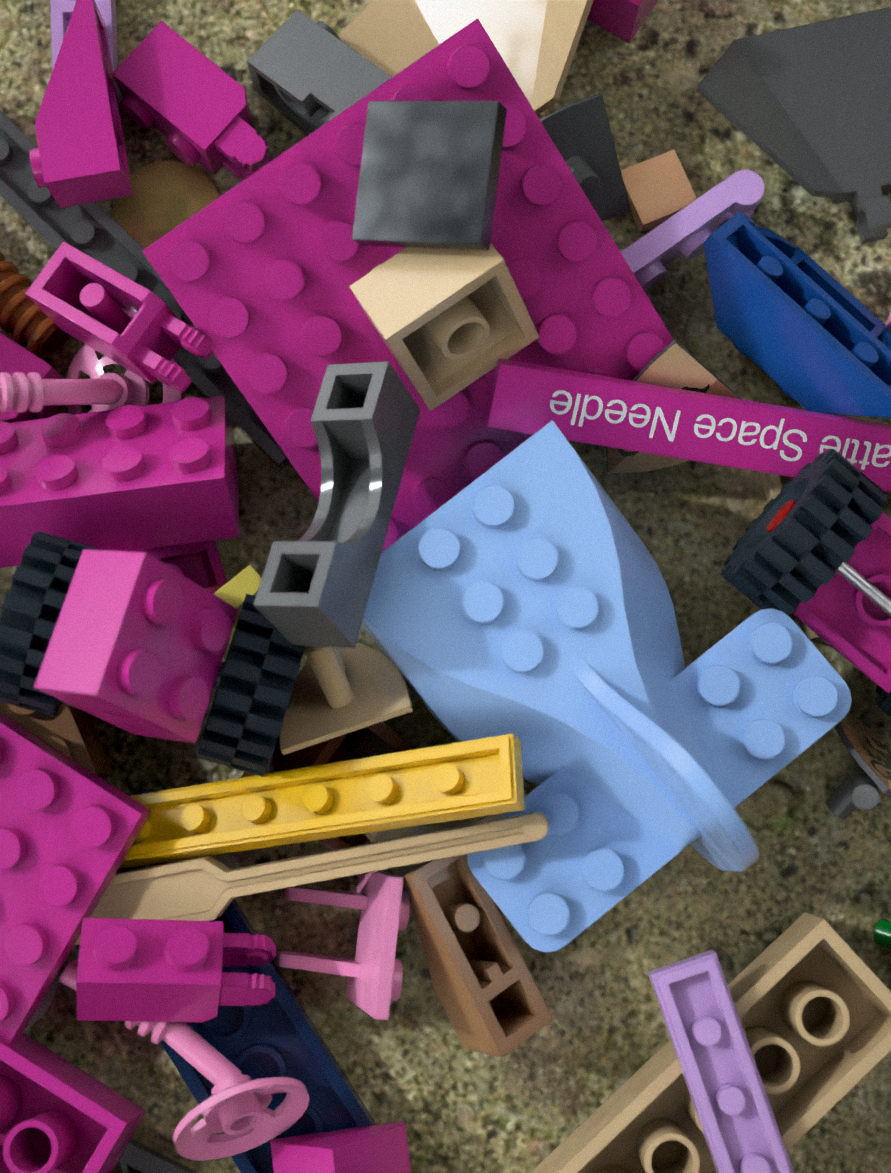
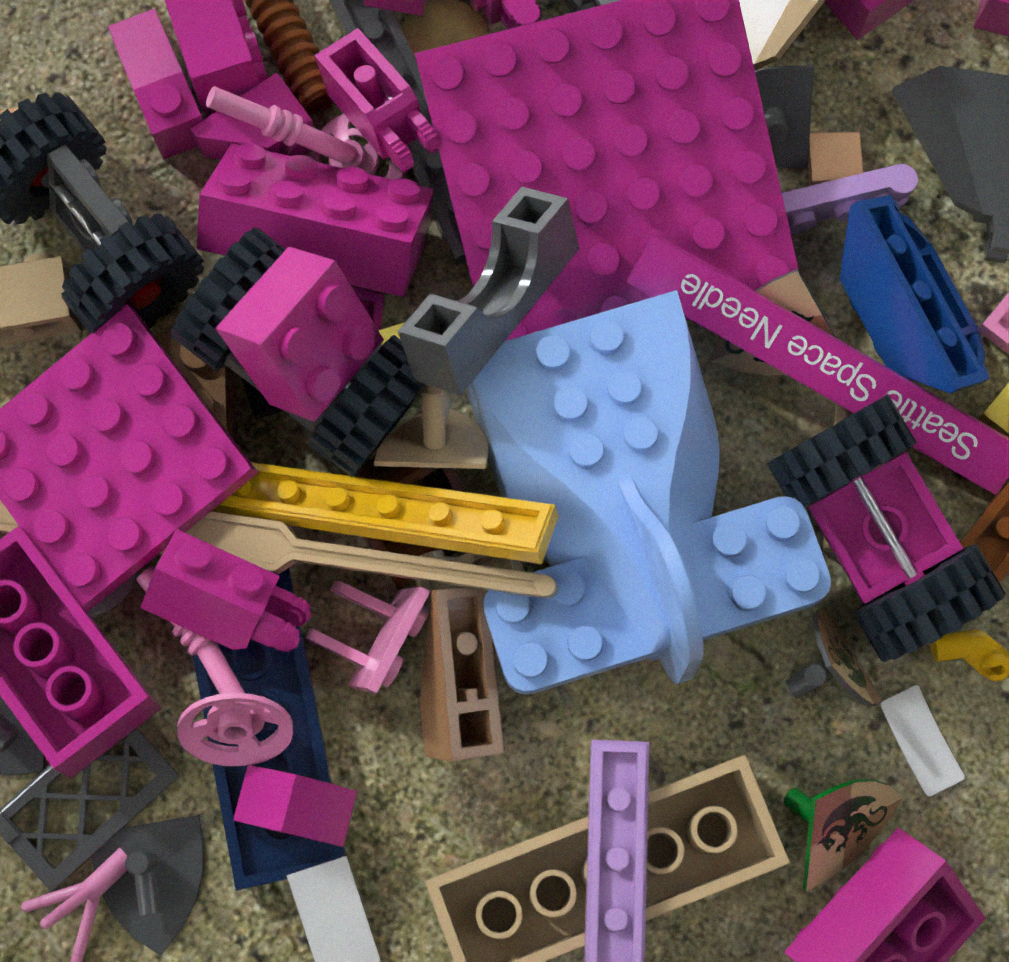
camera: 20 degrees right, 5 degrees down
tan slope [349,243,539,411] -> none
black tile [352,101,507,251] -> none

